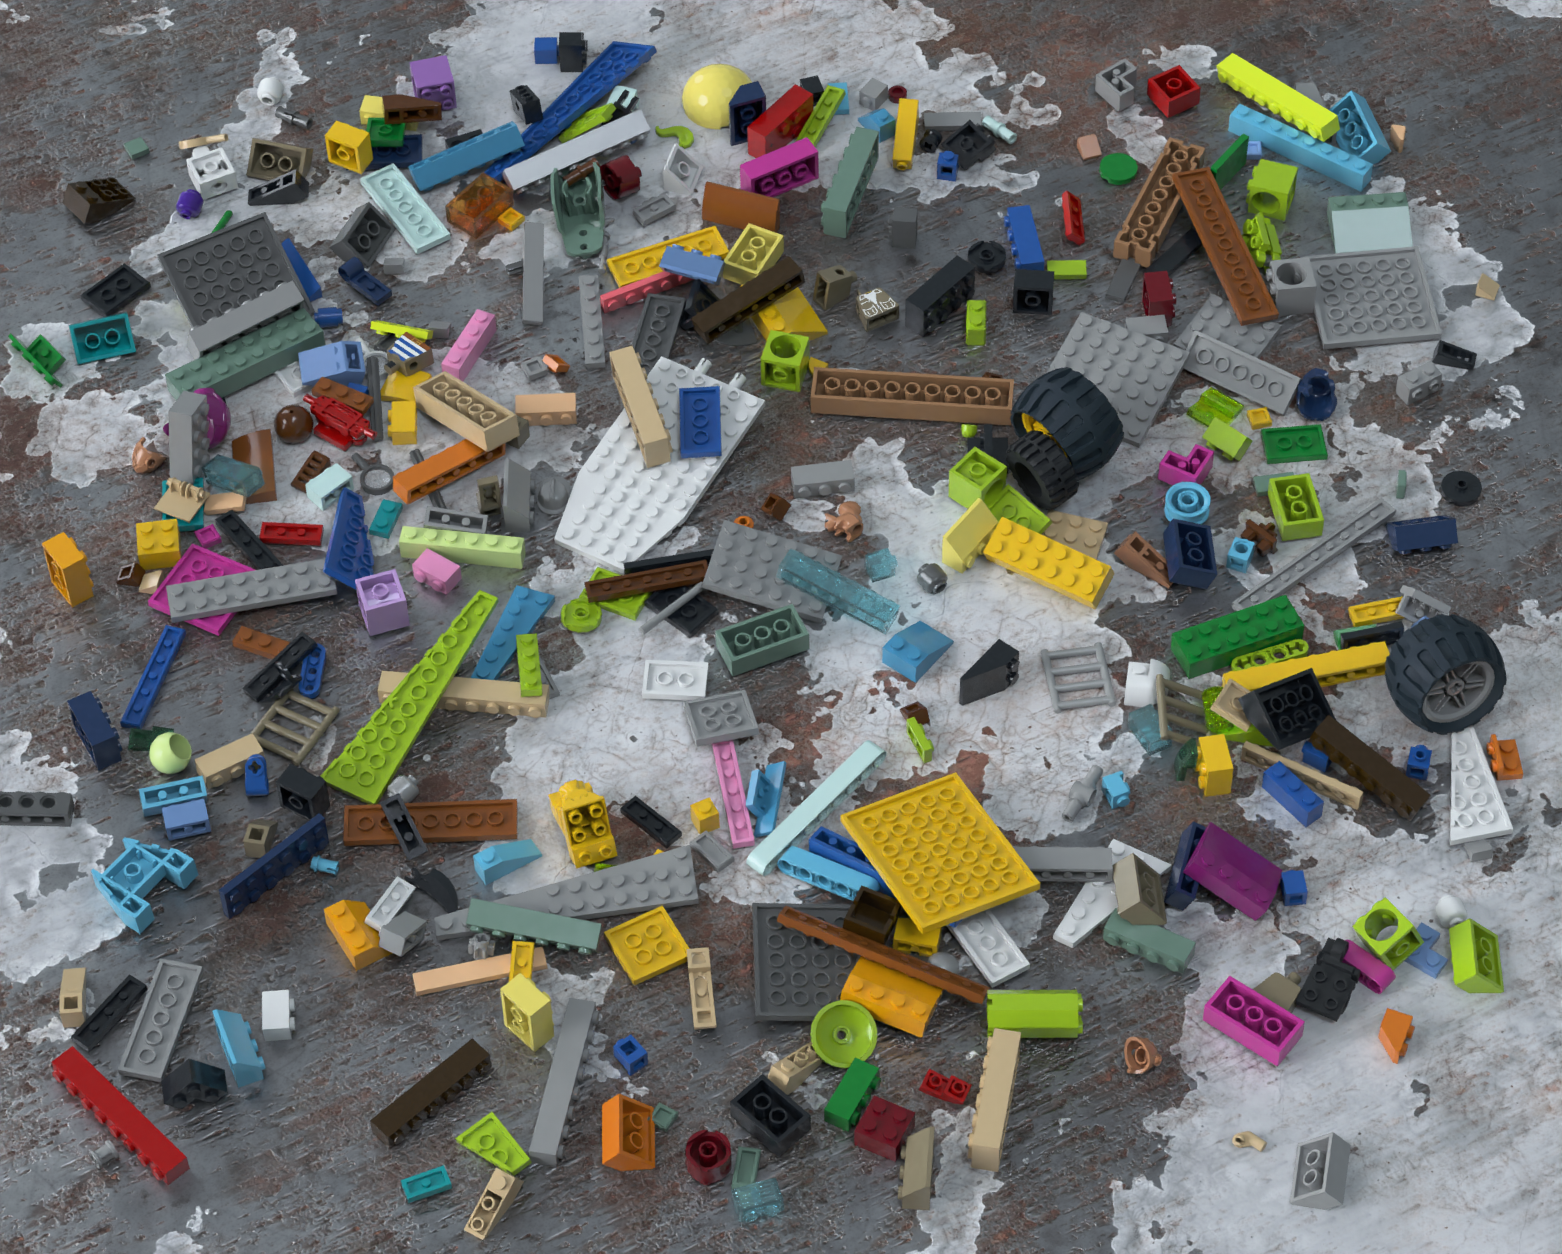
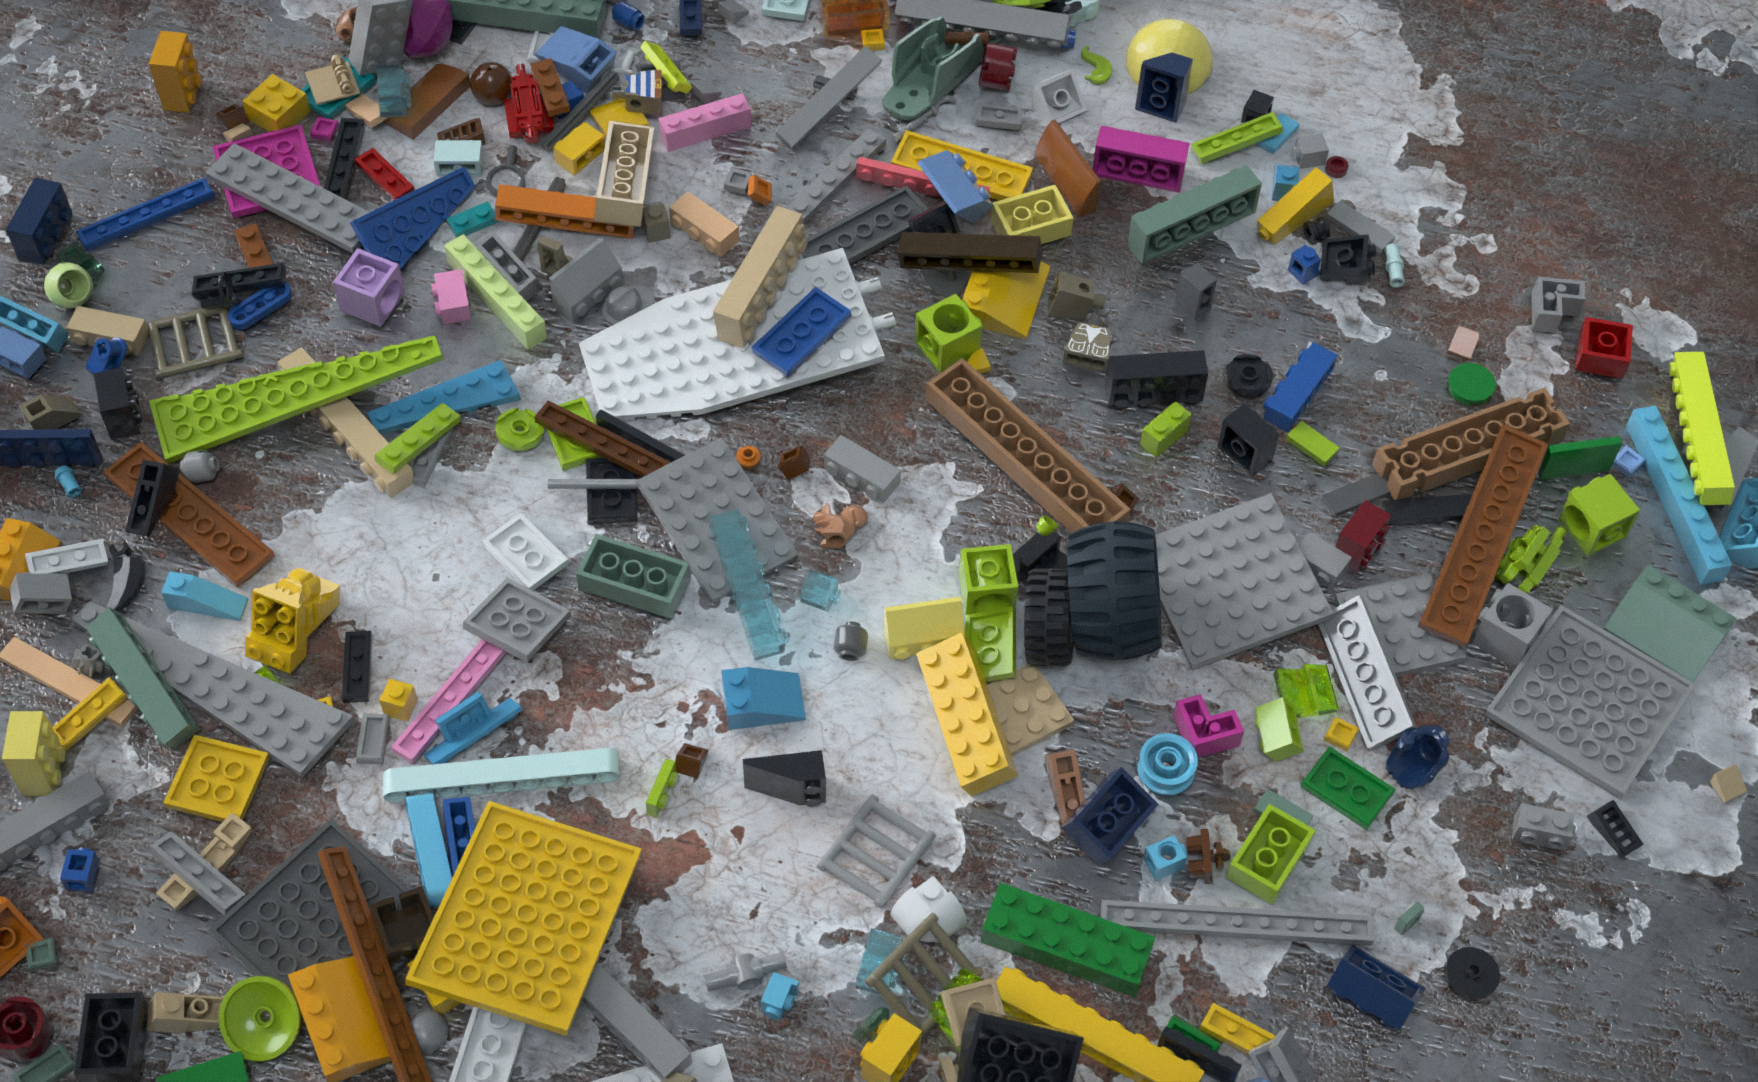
camera: 40 degrees right, 5 degrees up
red brick [747,84,813,158] -> none
red plate [1062,191,1085,246] -> none
lime beam [1231,639,1309,671] -> none
none -> light grey plate [150,831,246,915]

